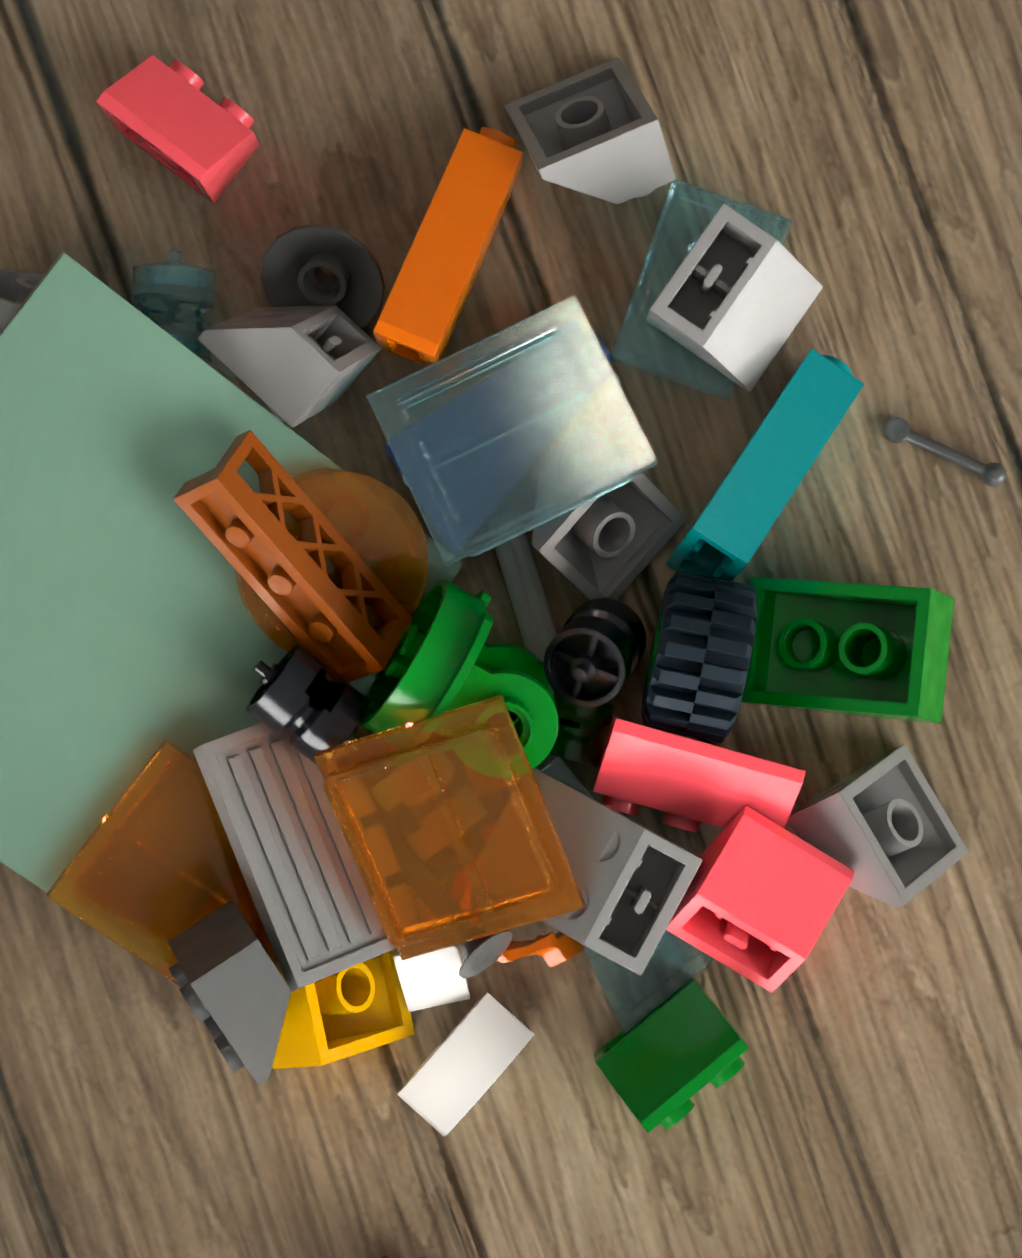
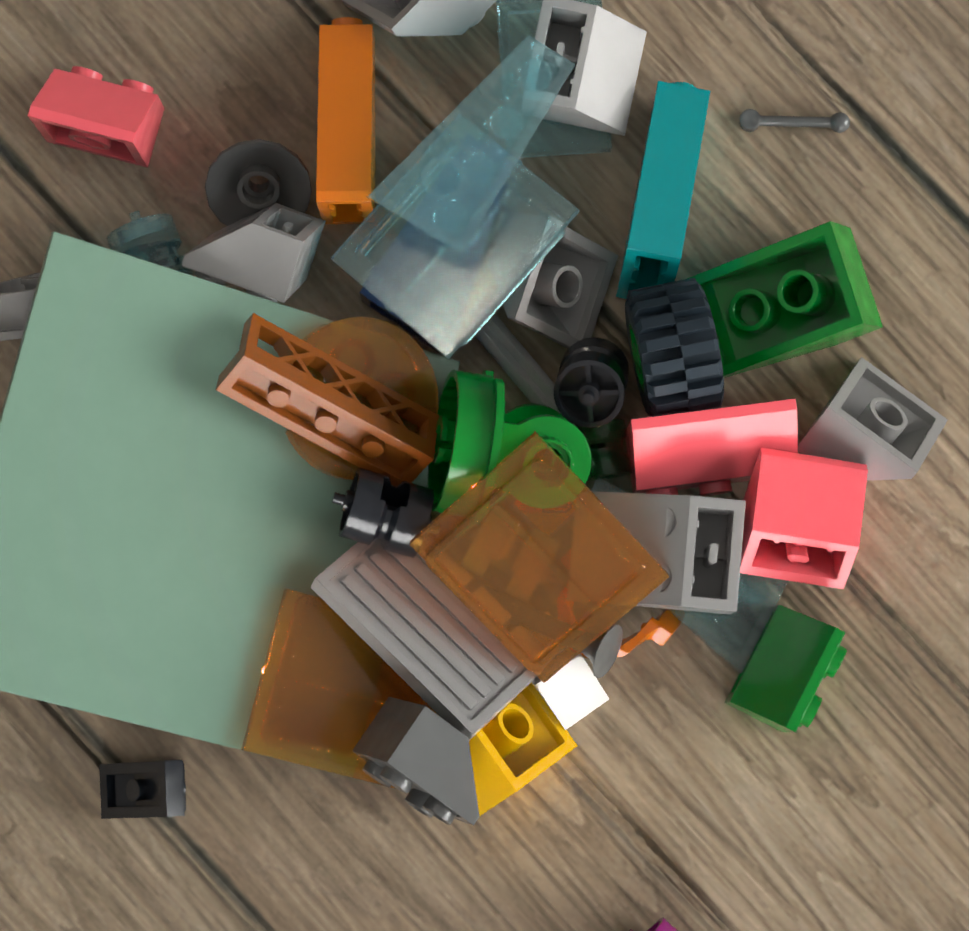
camera: 25 degrees left, 5 degrees down
white slope [397,992,535,1136] -> none
none -> clear light blue wing [367,35,575,254]

